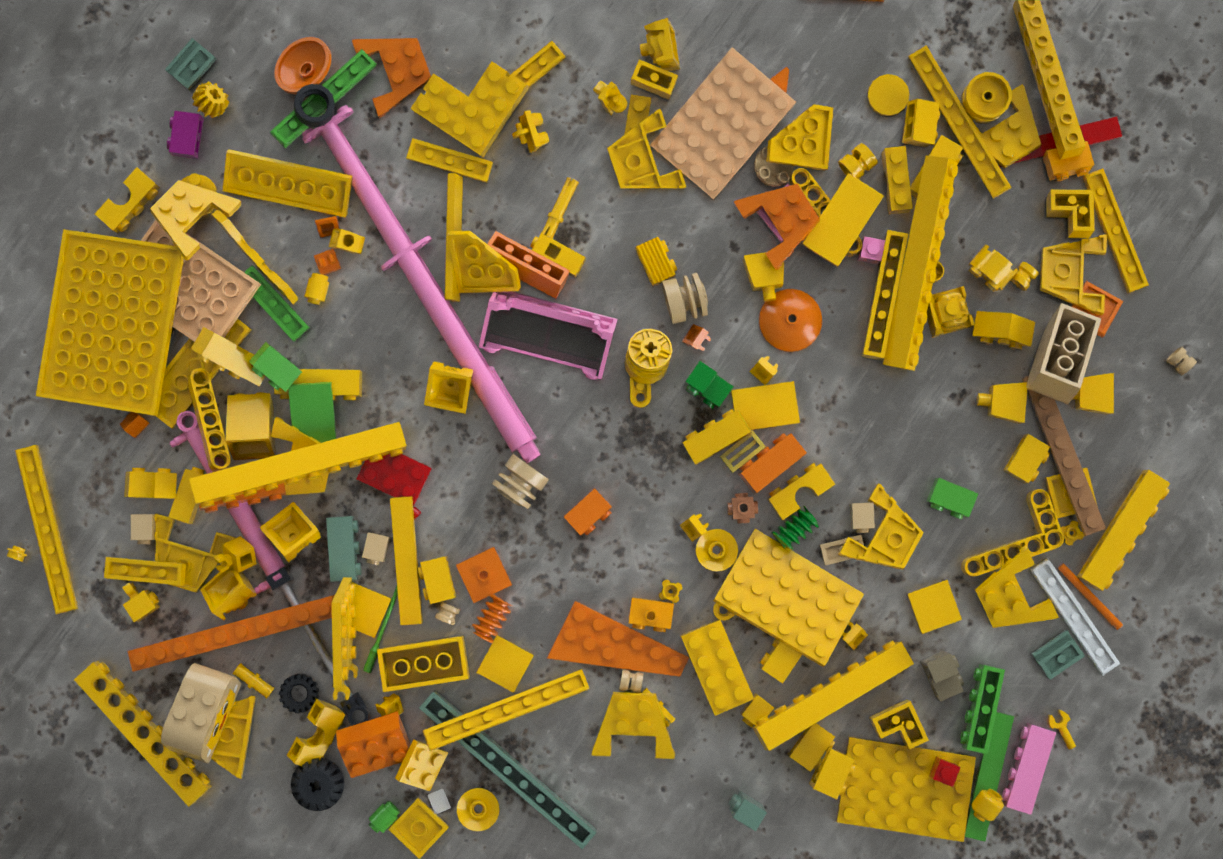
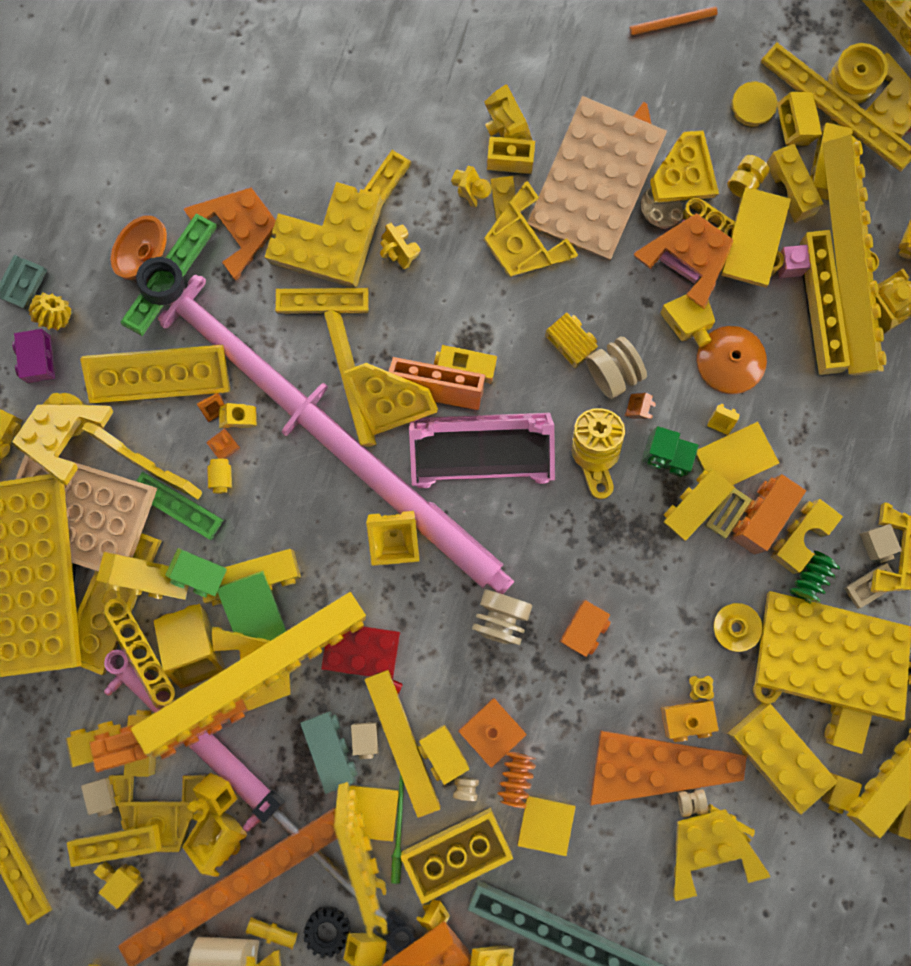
camera: 10 degrees left, 5 degrees down
orange slope [120,412,150,438] -> none
yellow brick [260,502,321,563] -> none
yellow tile [422,669,590,751] -> none
yellow pin [540,177,579,239] -> none
yellow tile [679,514,709,542] -> none
nougat brick [727,493,758,523] -> none
sand green brick [728,791,767,831] -> none
none -> orange brick [89,725,148,773]

